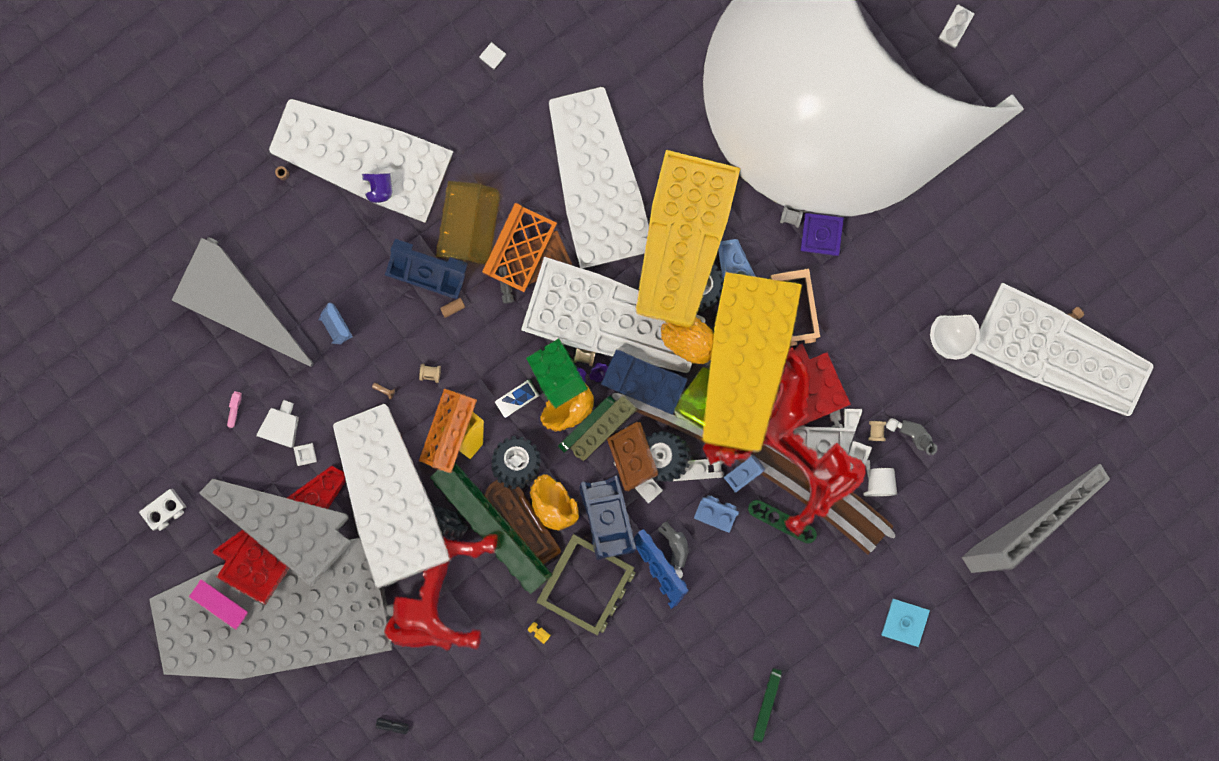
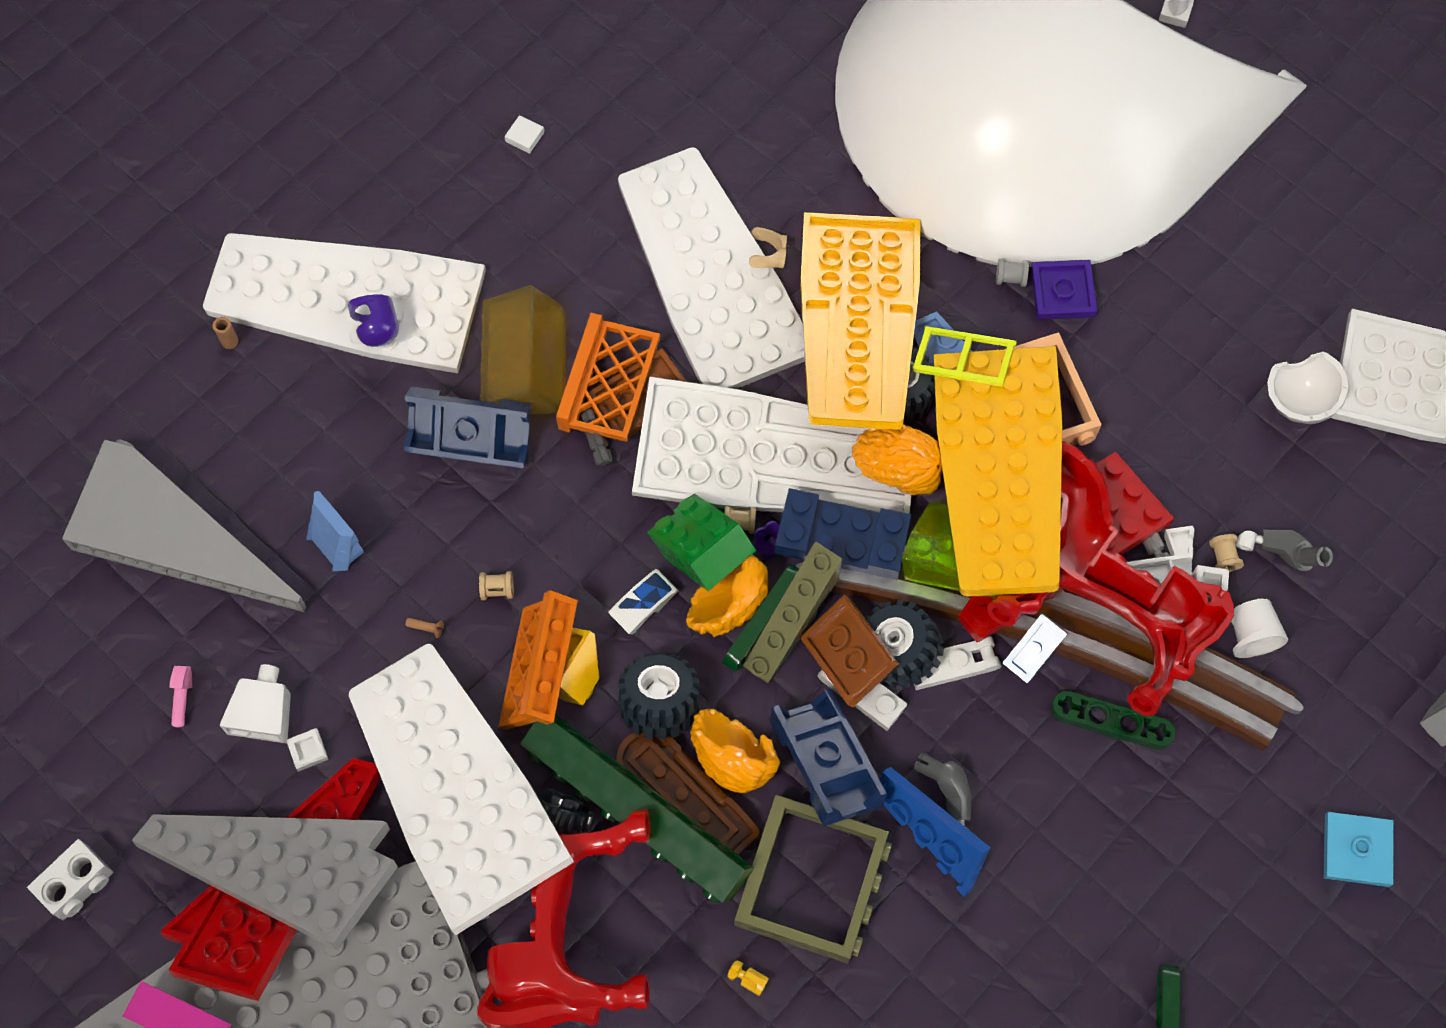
camera: 10 degrees left, 20 degrees down
medium nougat piece [440,298,466,318] -> none
medium blue bracket [694,495,739,533] -> none
none -> tan cap [749,227,787,268]
none -> neon yellow window [913,326,1017,387]

